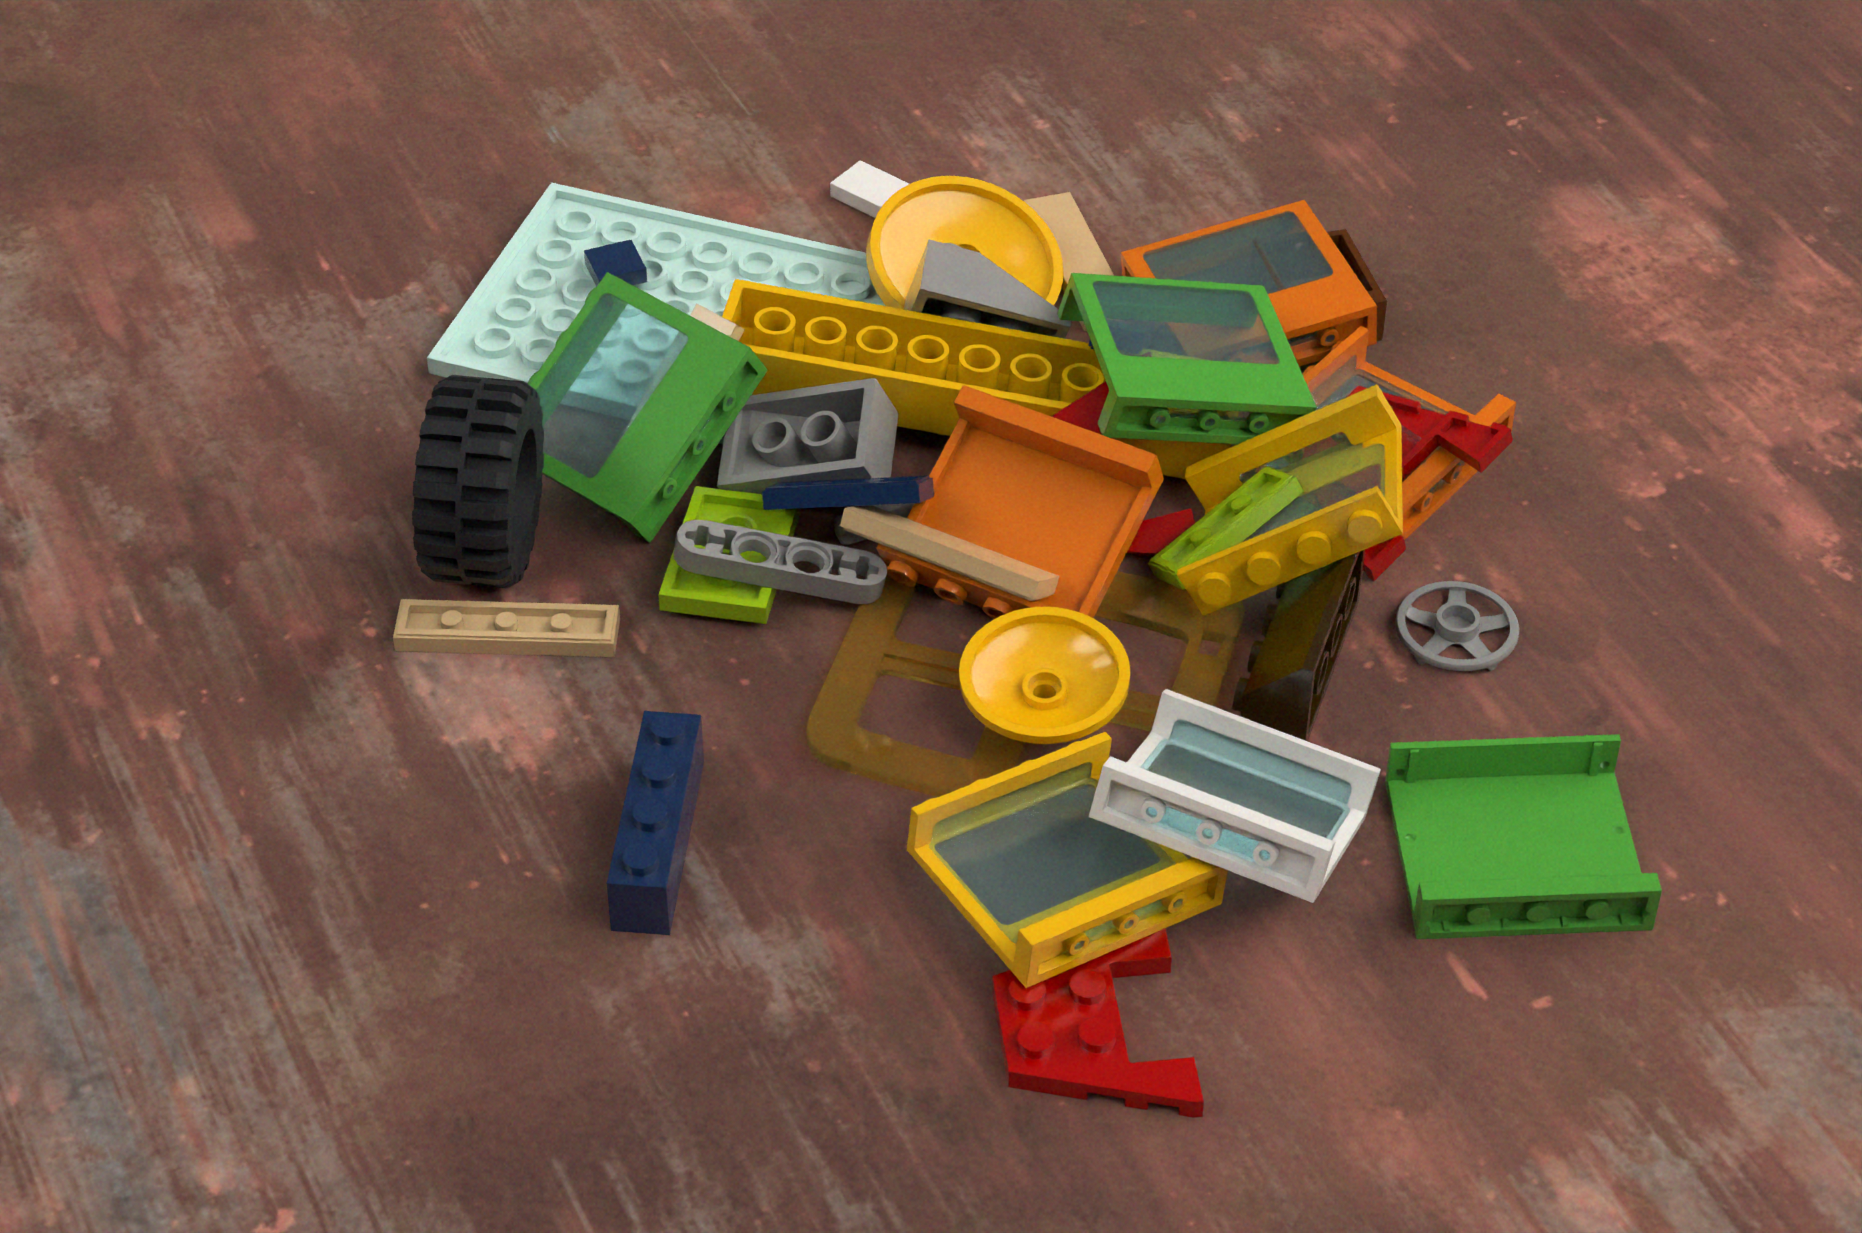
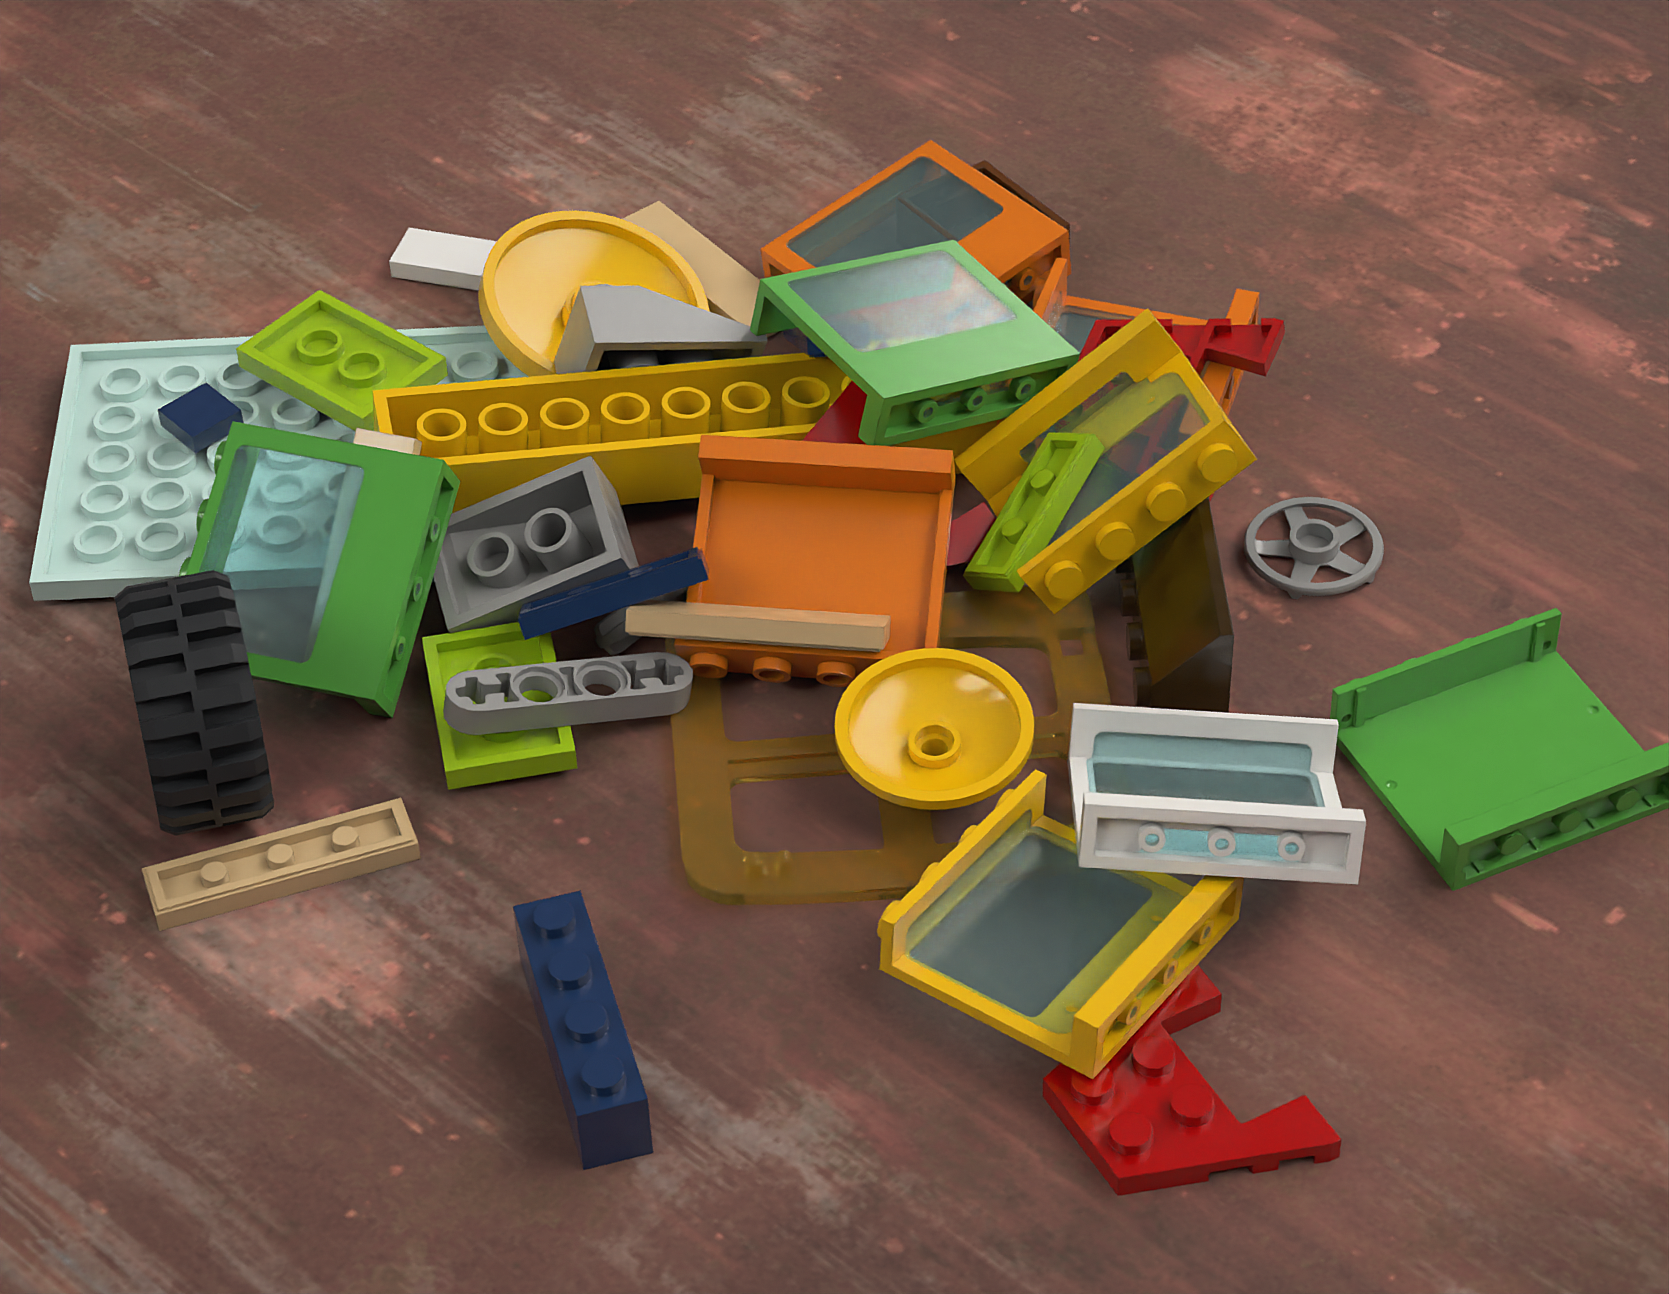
camera: 20 degrees left, 0 degrees up
none -> lime plate [236,290,448,432]

